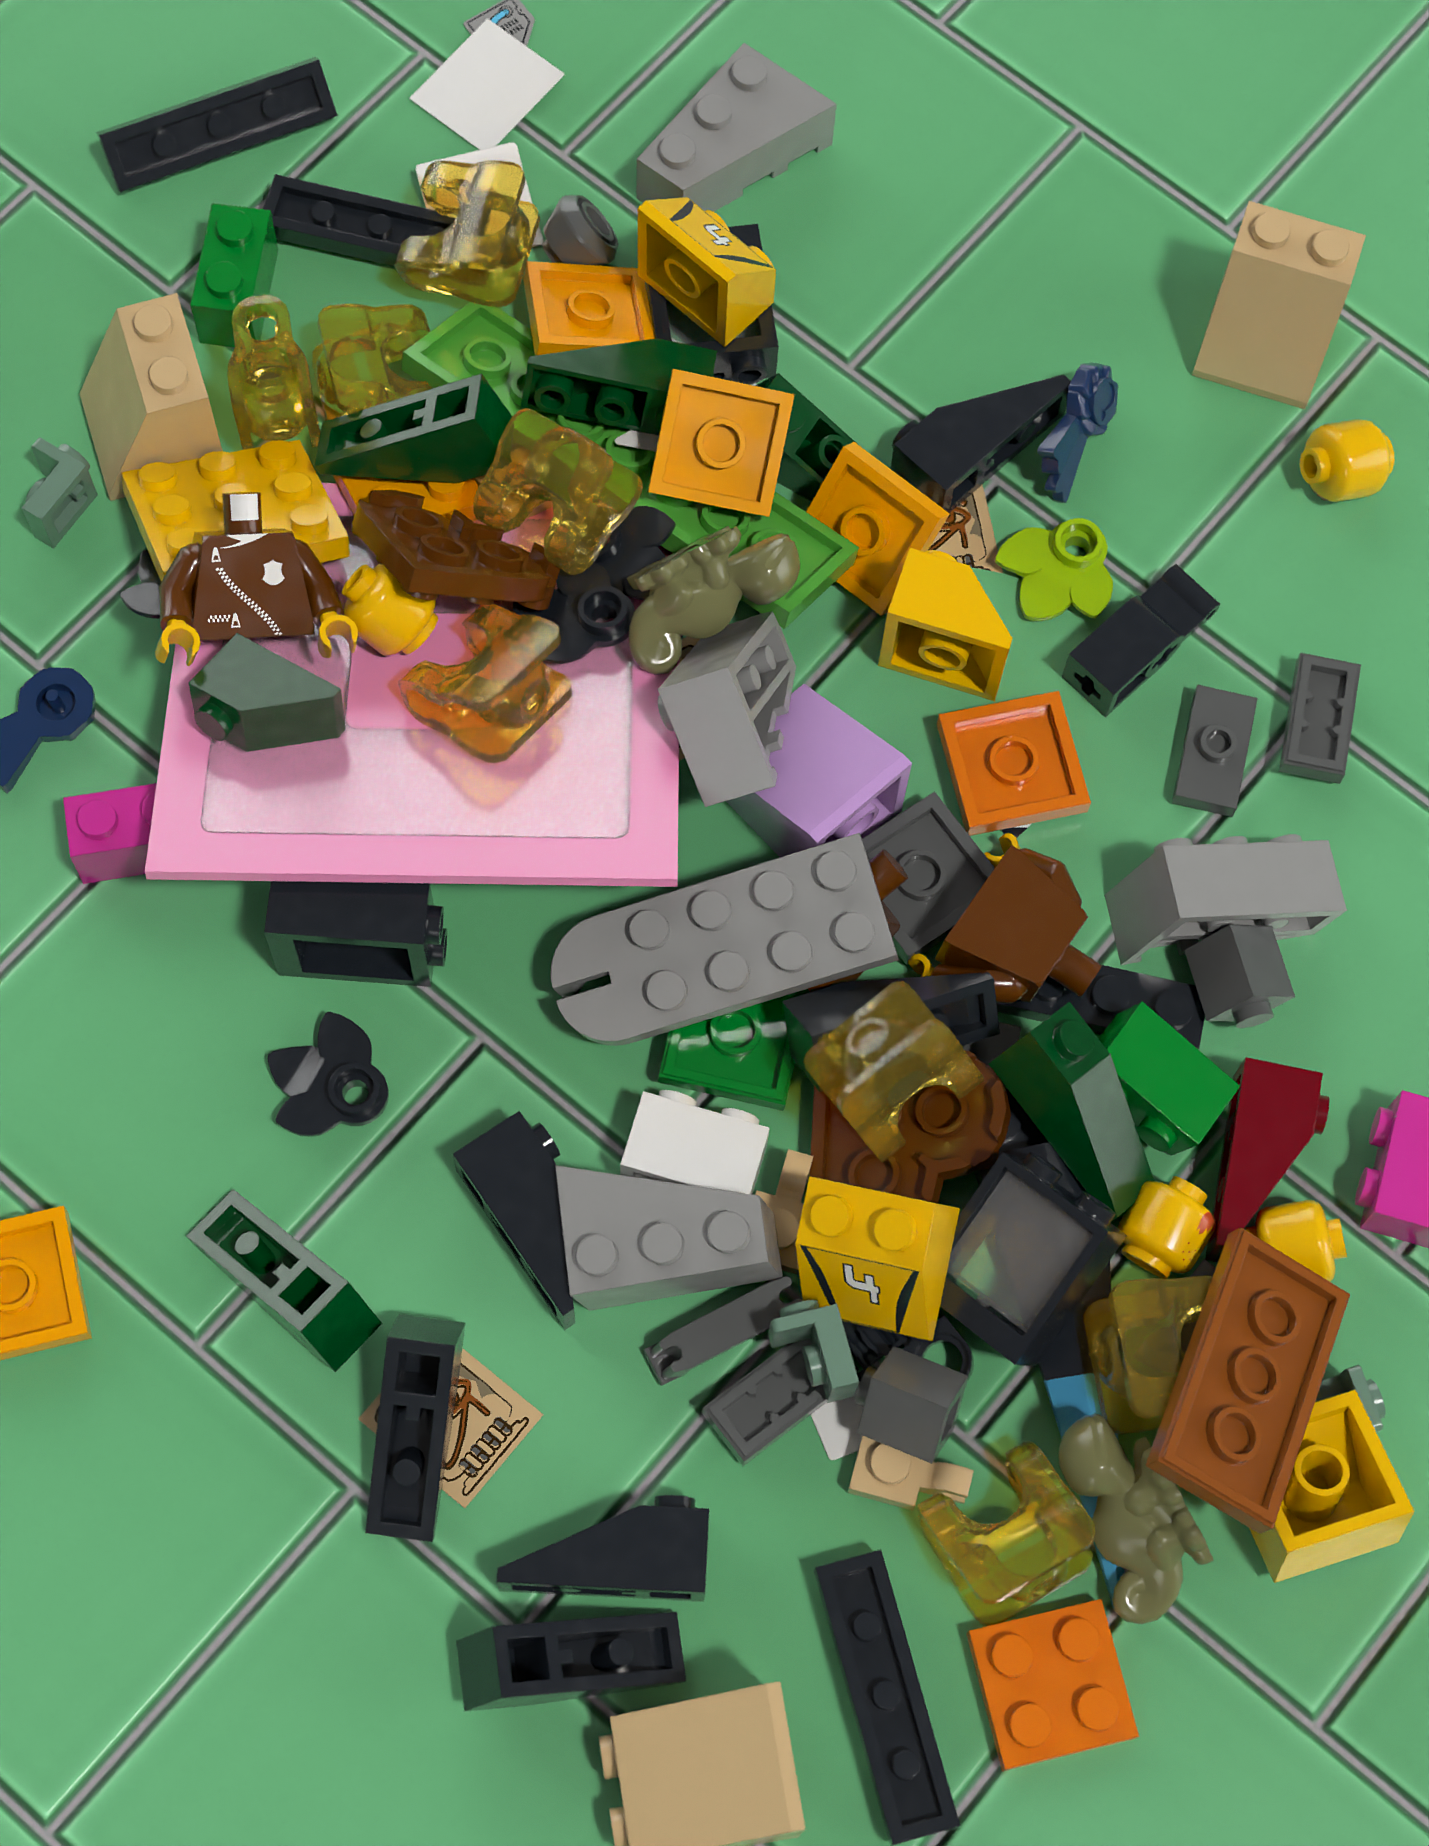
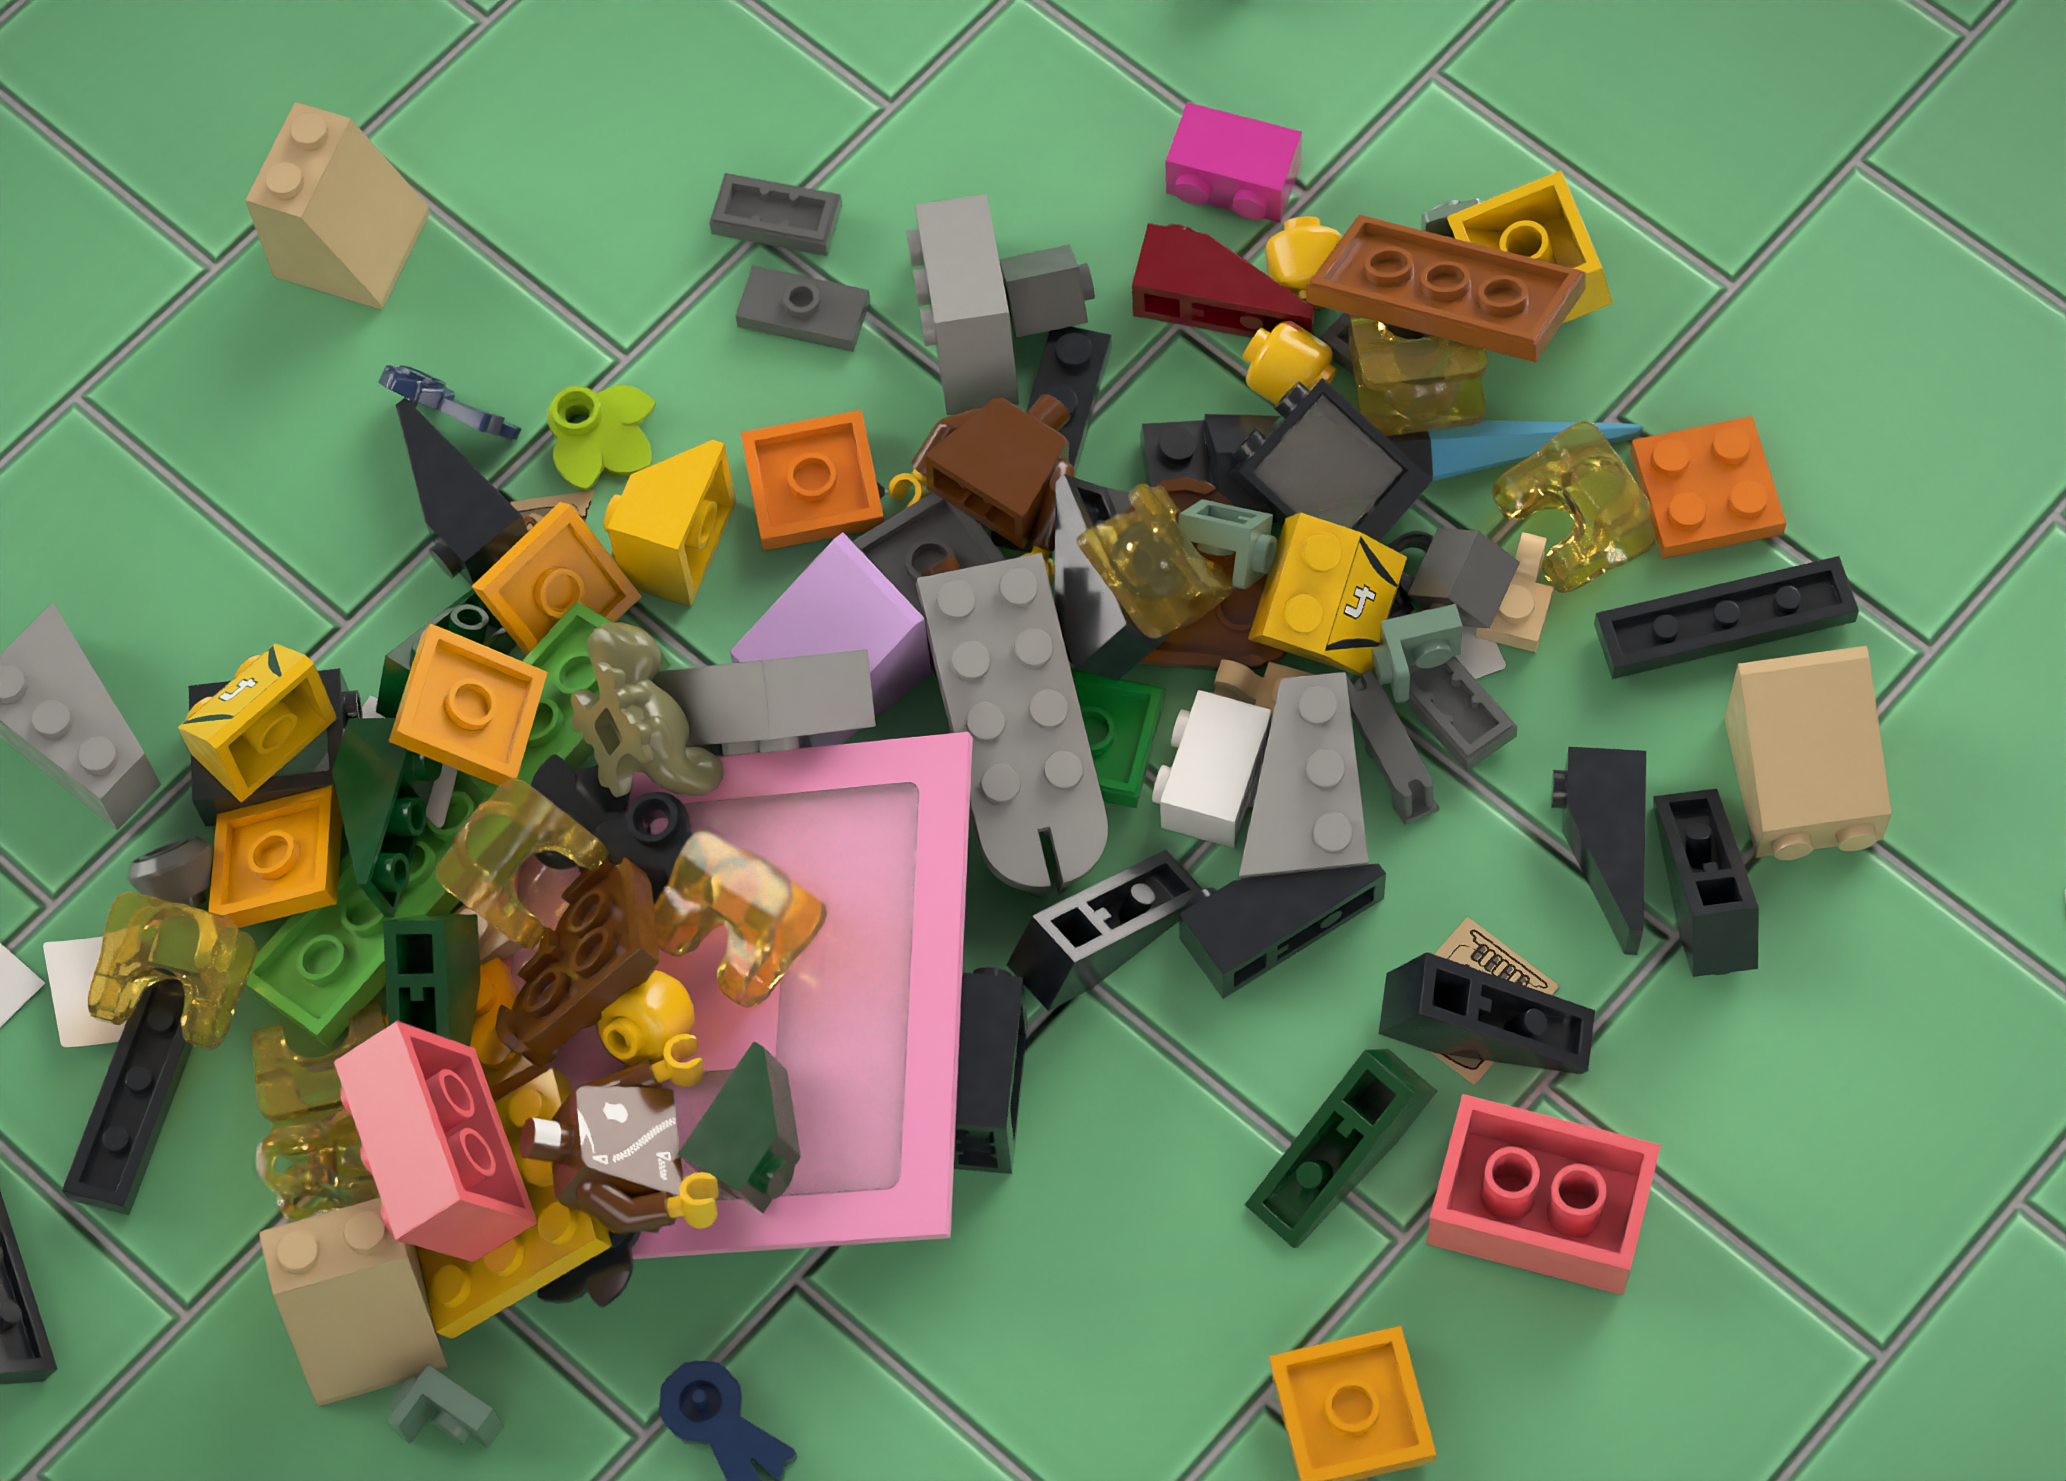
camera: 80 degrees left, 5 degrees down
dark pink piece [63,783,157,884] -> none
green brick [190,203,279,350] -> none
black plate [267,1012,389,1137] -> none
dark green slope [989,1002,1154,1221] -> none
olive animal [1058,1413,1214,1625] -> none
black piece [1062,564,1220,718] -> none
green brick [1099,1001,1240,1156] -> none
yellow head [1300,419,1394,502] -> none
none -> coral brick [334,1021,538,1262]
none -> black slope [1006,850,1203,1011]
none -> sand green bracket [1177,499,1277,589]
none -> coral brick [1426,1094,1661,1295]

